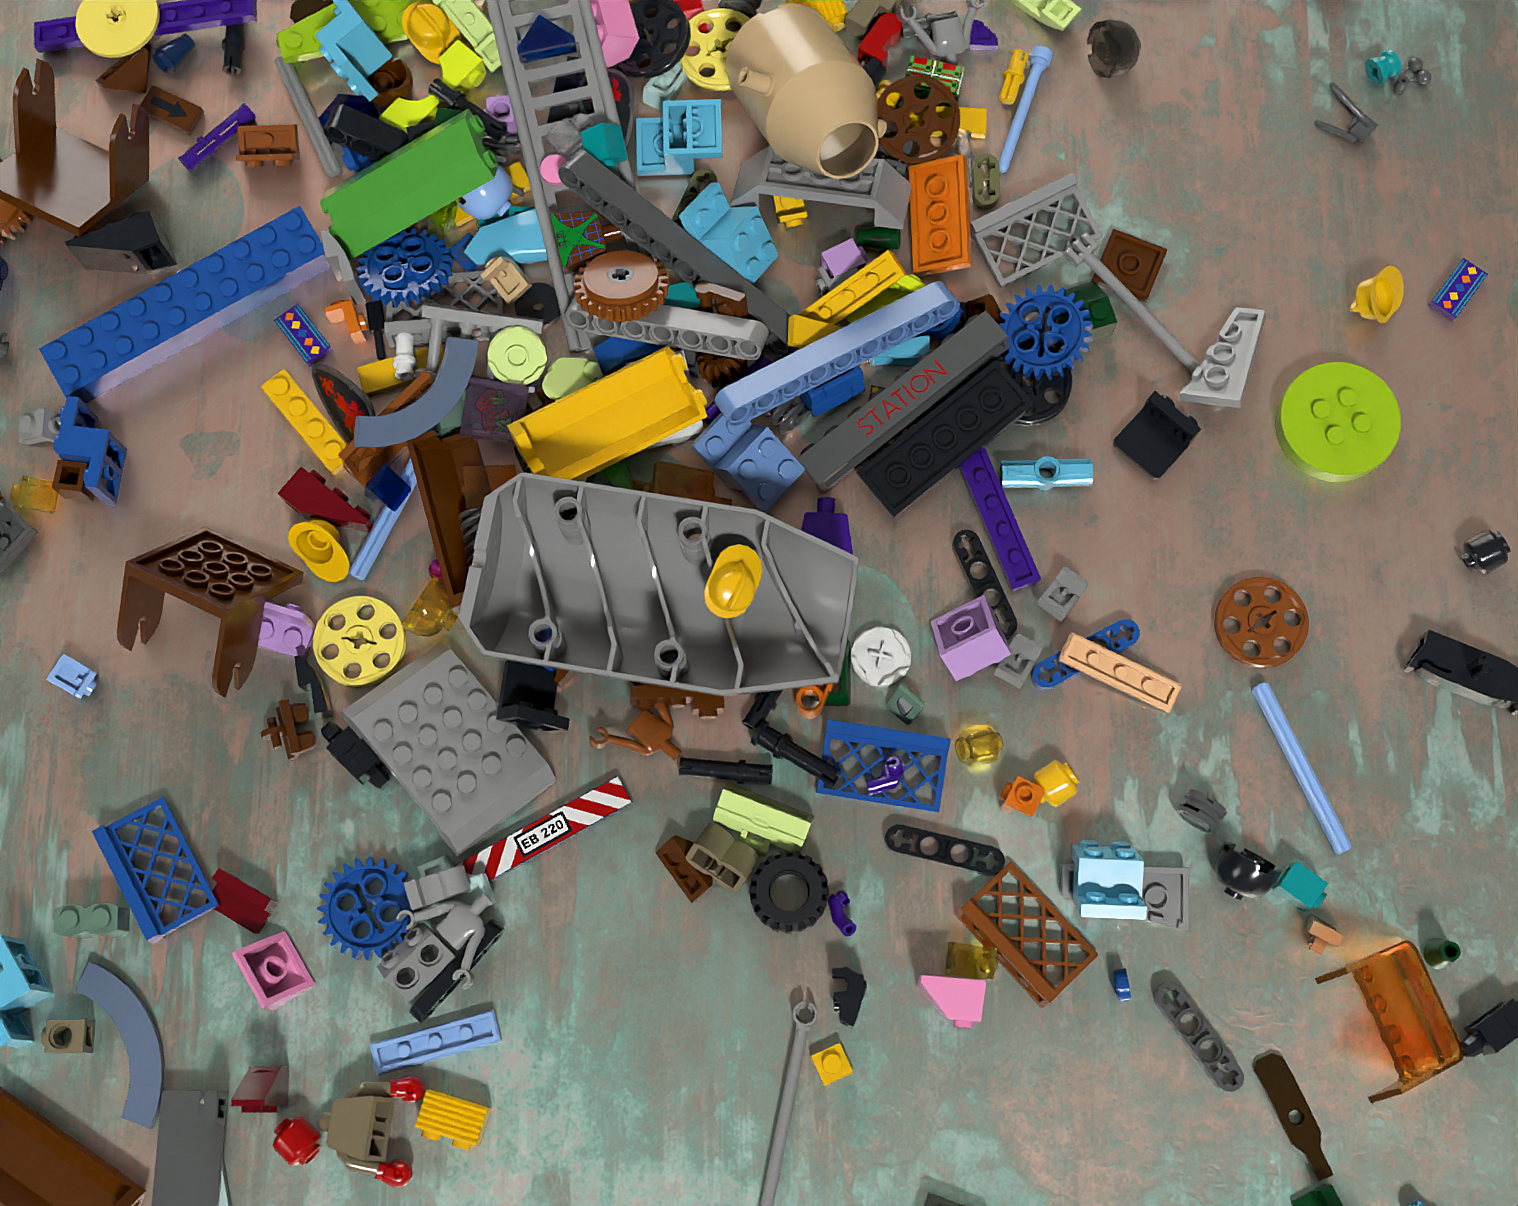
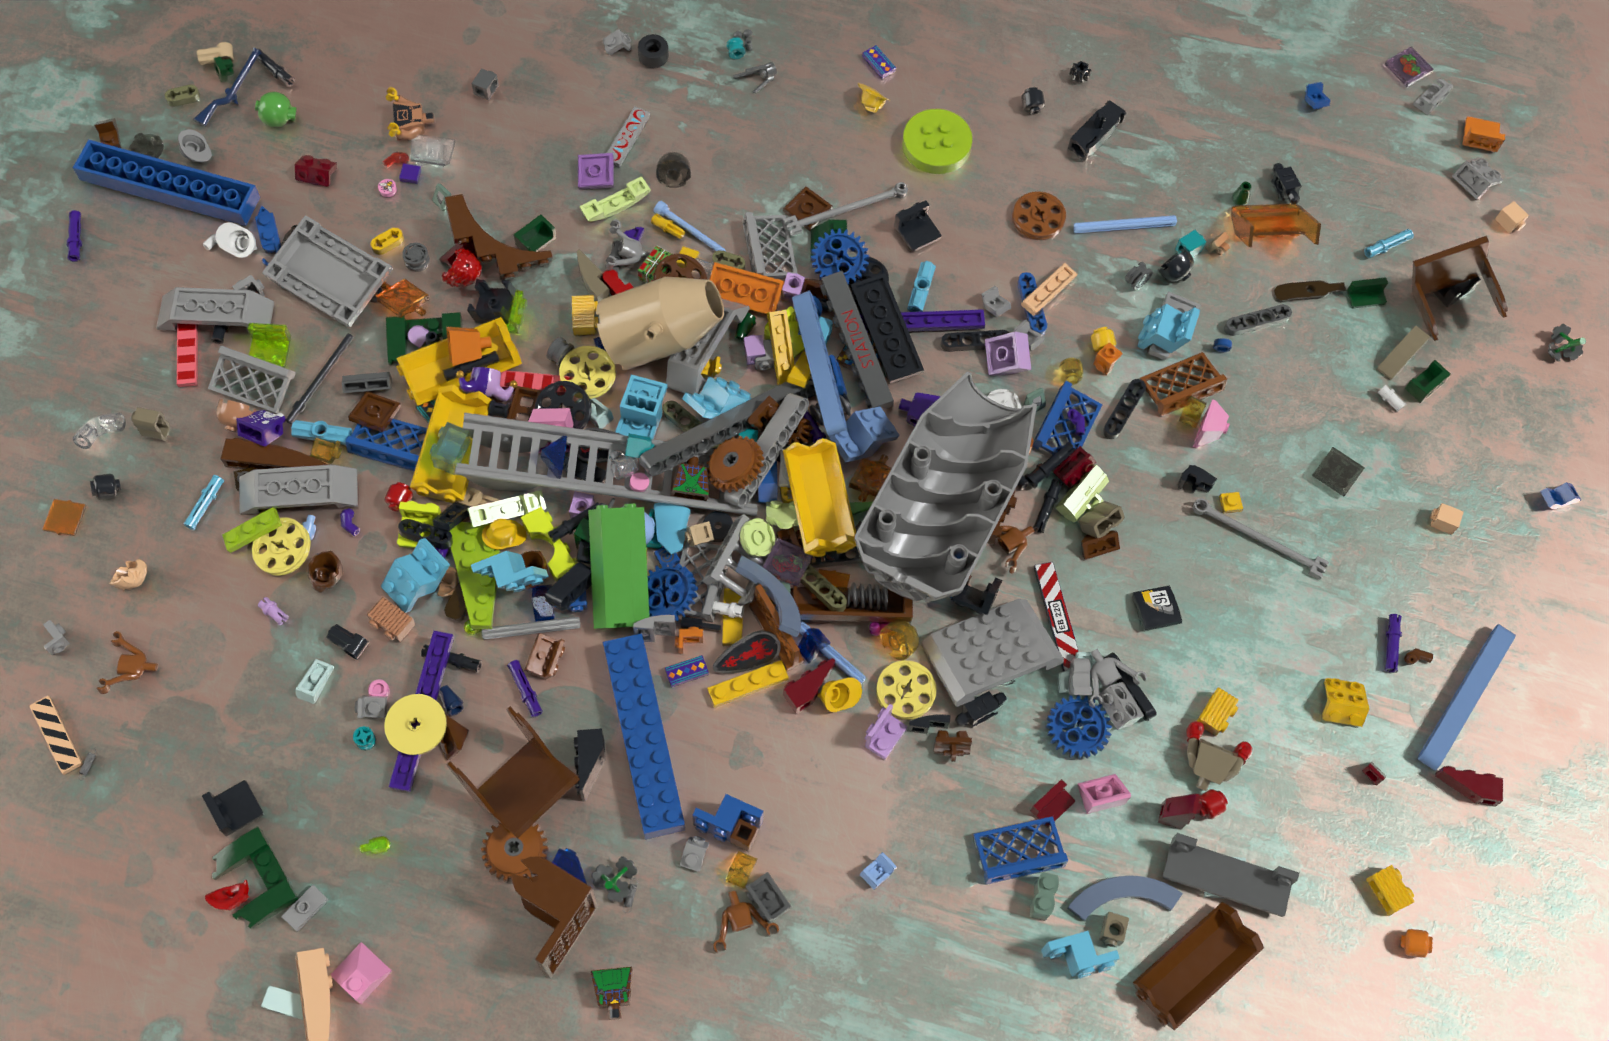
camera: 80 degrees left, 10 degrees down
reddish brown piece [117,526,304,698] -> none
reddish brown tile [140,85,204,135] -> none
light blue tile [370,1009,502,1076] -> none
yellow piece [704,544,762,618] -> none
black tyre [750,851,829,934] -> none
dark purple arm [828,890,856,936] -> none
light grey wing [1180,307,1266,408] -> none
none -> lavender brick [781,272,805,303]
none -> olive beam [791,557,847,612]
none -> dark red bracket [1053,446,1097,488]
none -> black slope [1132,585,1182,631]

